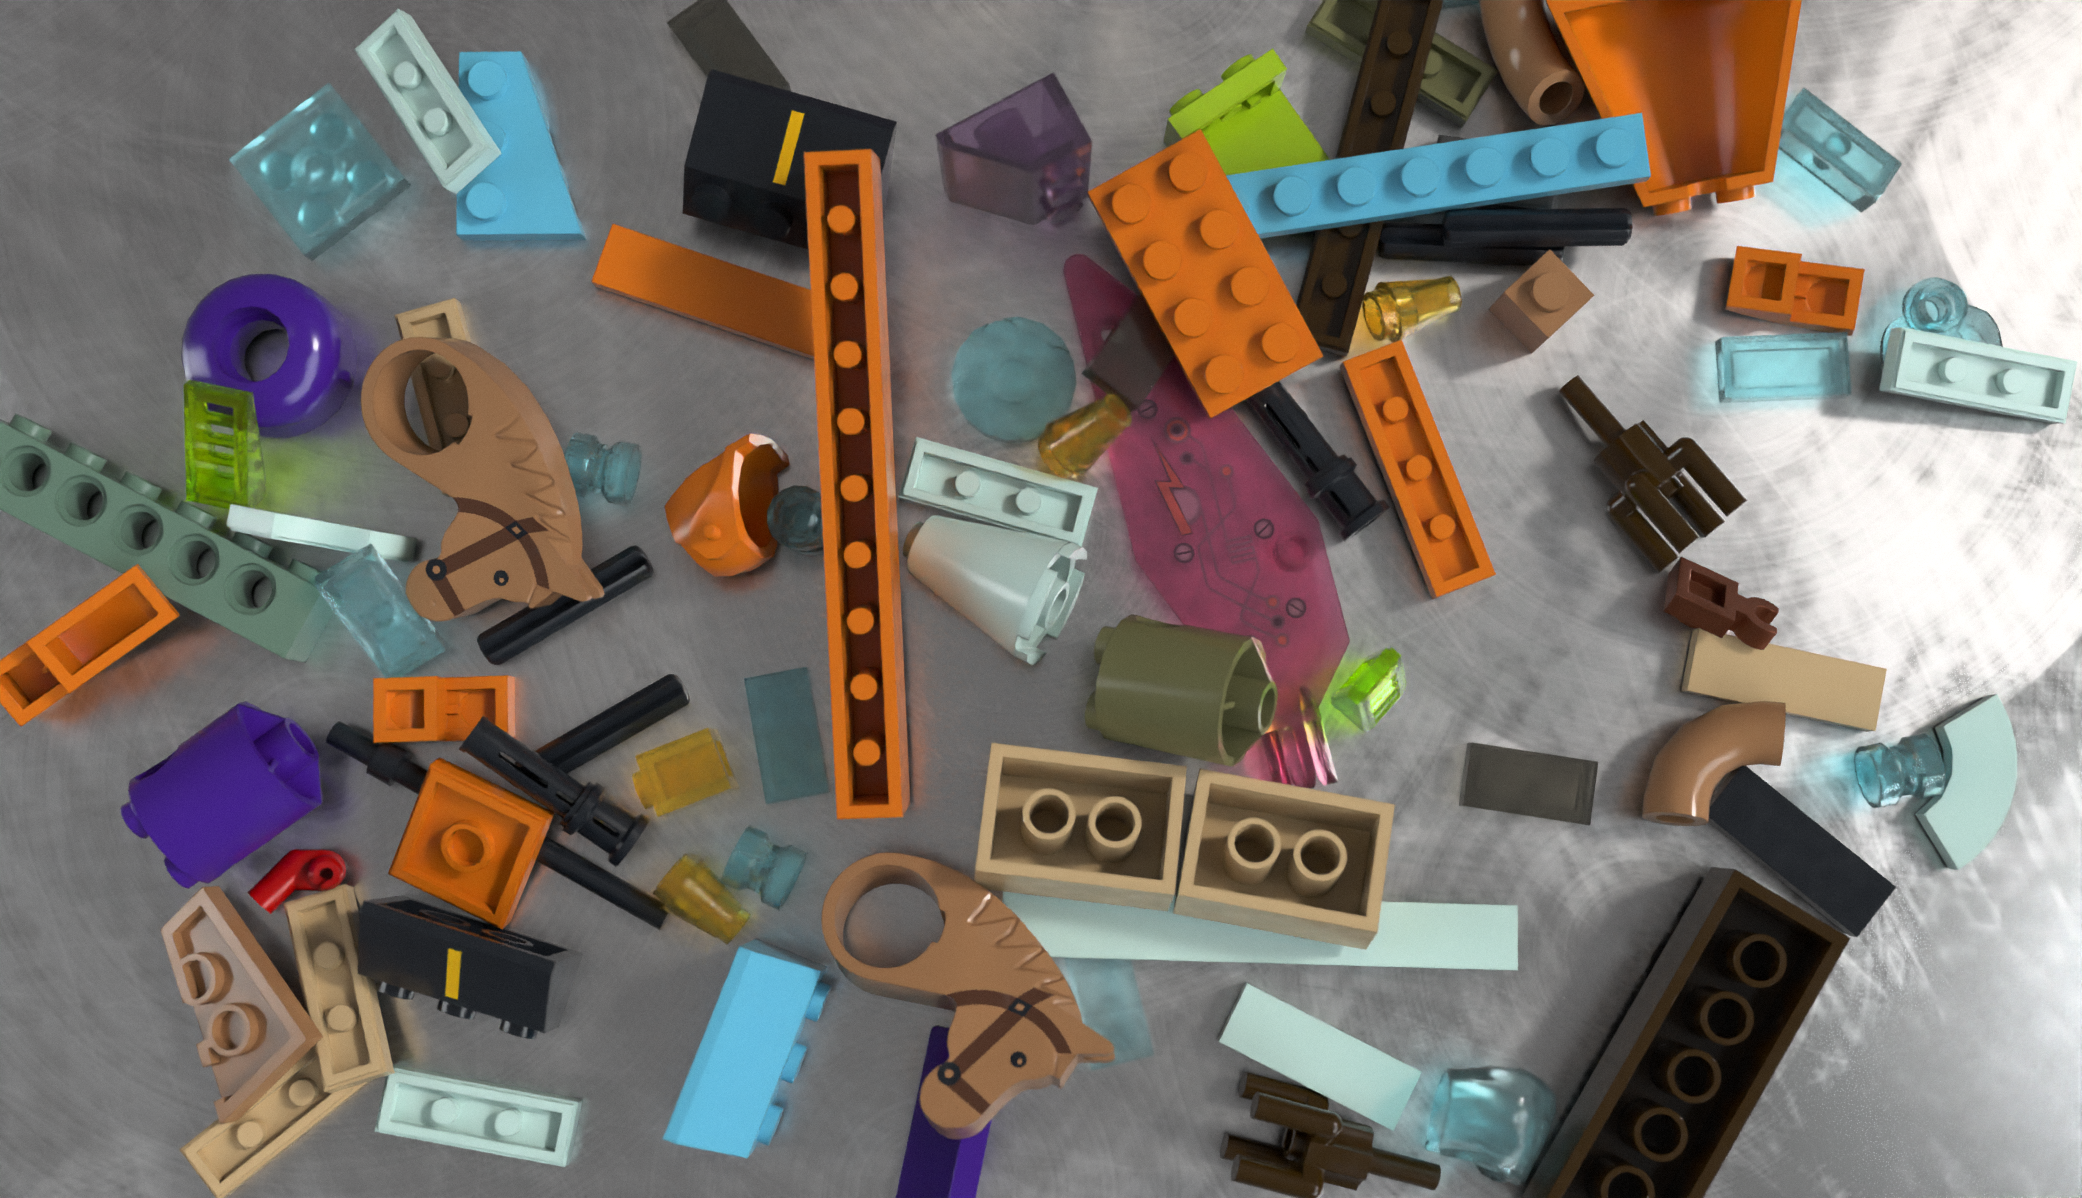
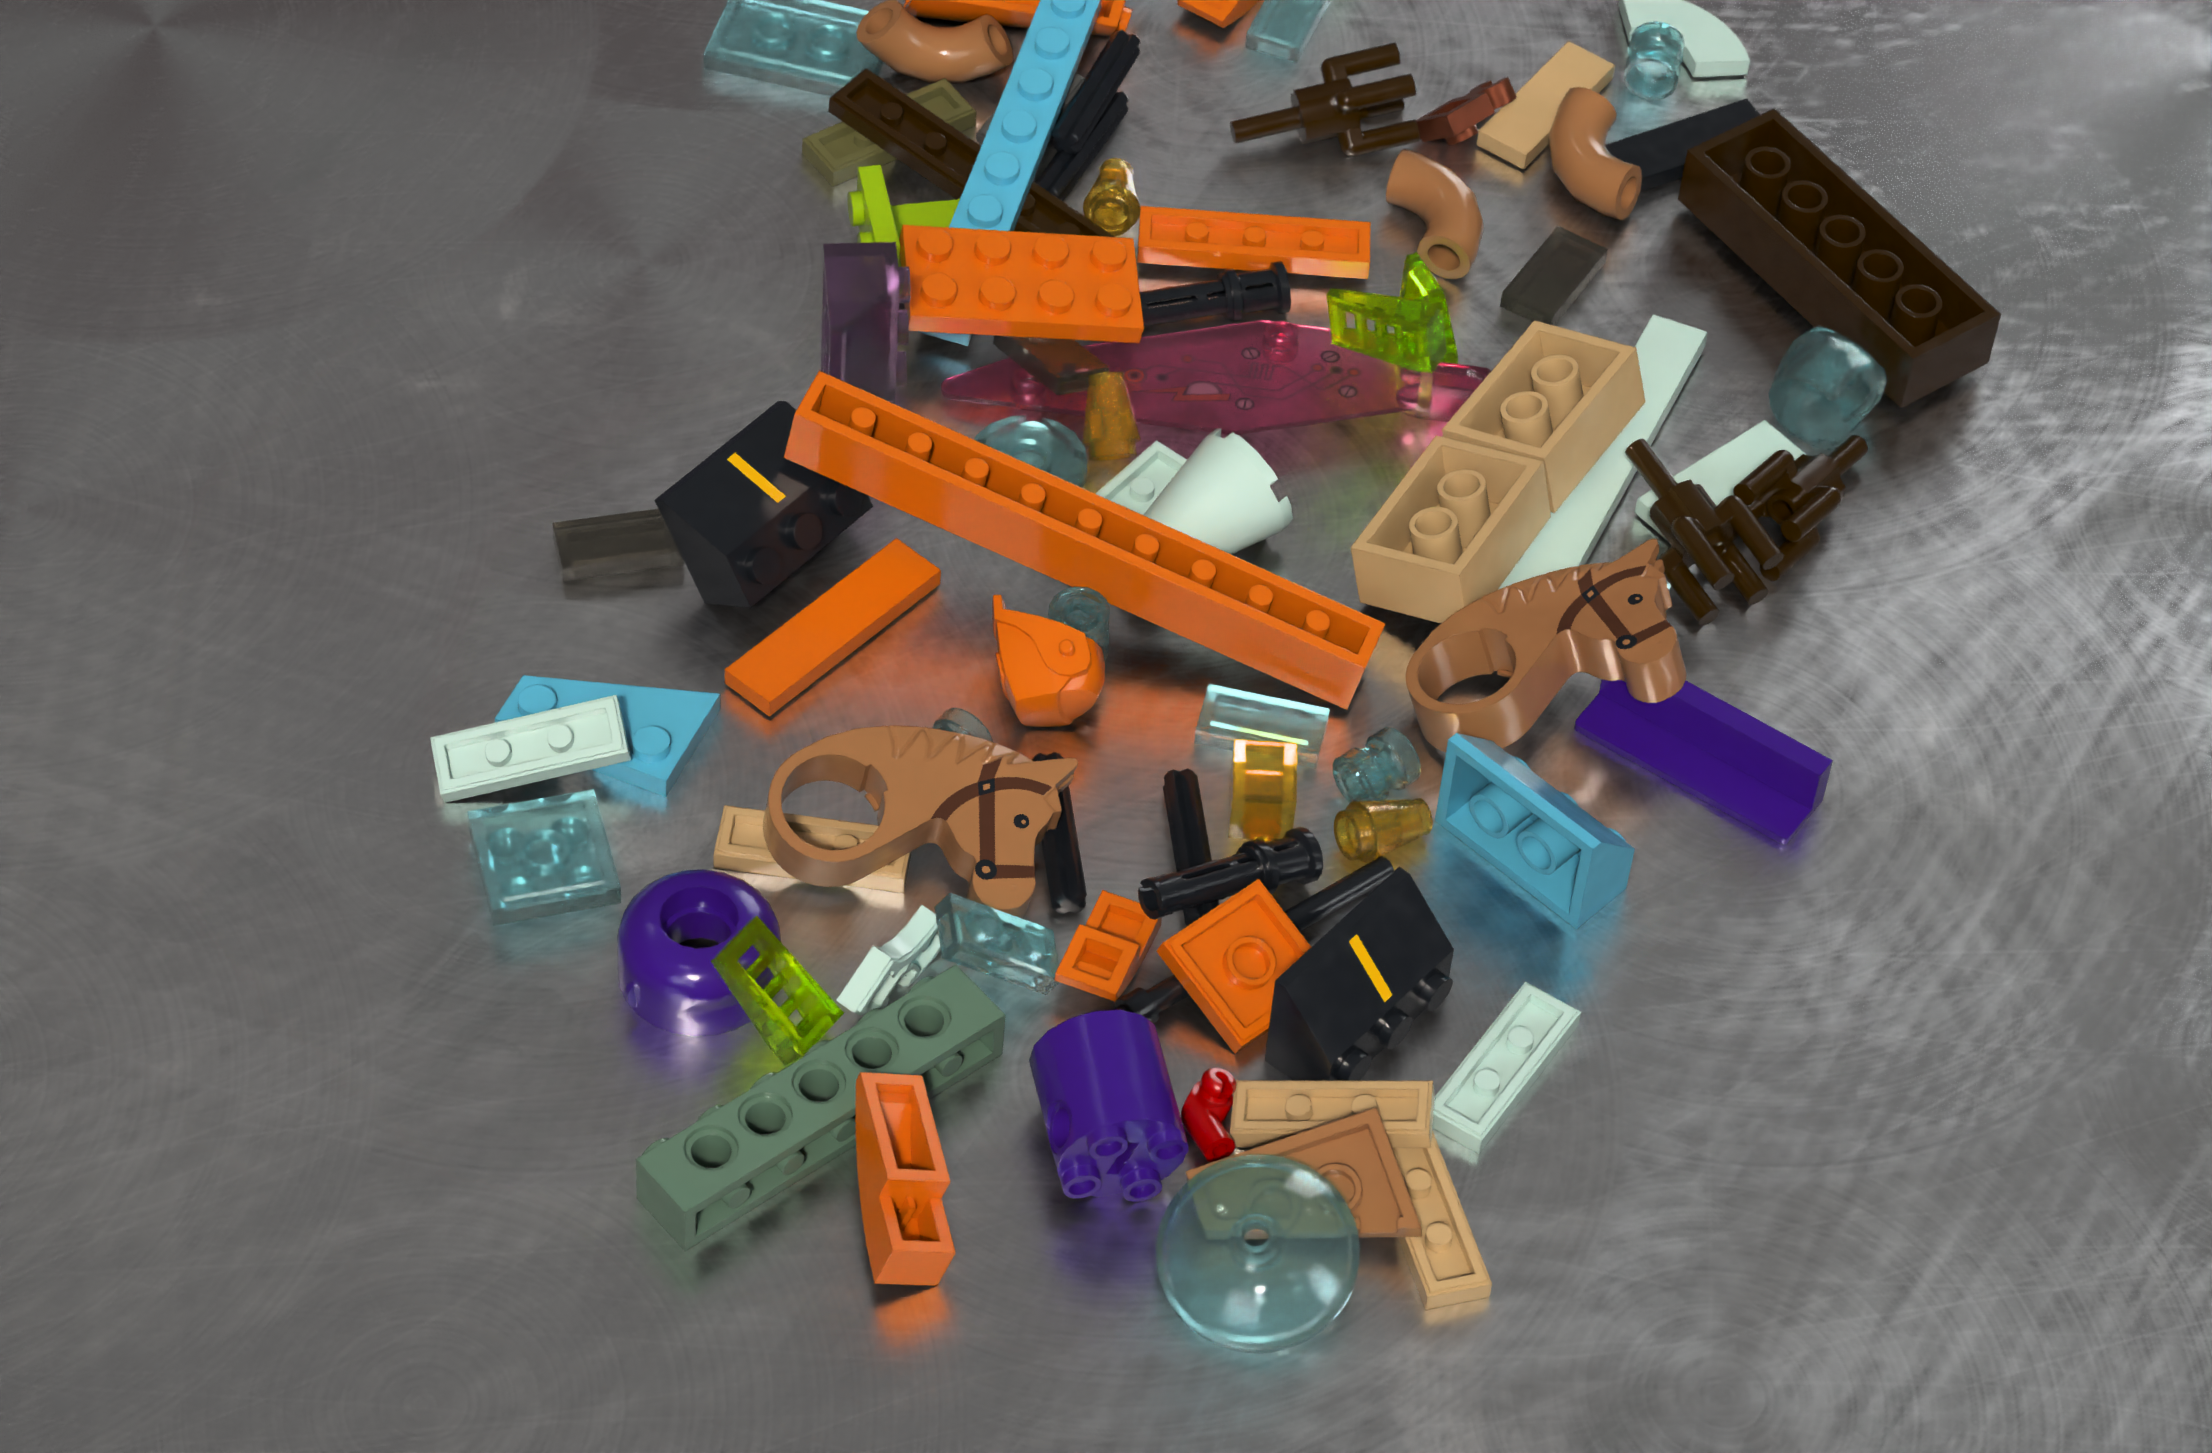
camera: 70 degrees left, 35 degrees down
olive cylinder [1085,614,1278,767] -> none
medium nougat brick [1489,249,1594,354] -> none
none -> clear light blue dish [1156,1155,1360,1353]
none -> clear neon green slope [1326,288,1447,373]
none -> medium nougat cylinder [1386,149,1484,279]
none -> dark brown plant [1625,439,1784,626]

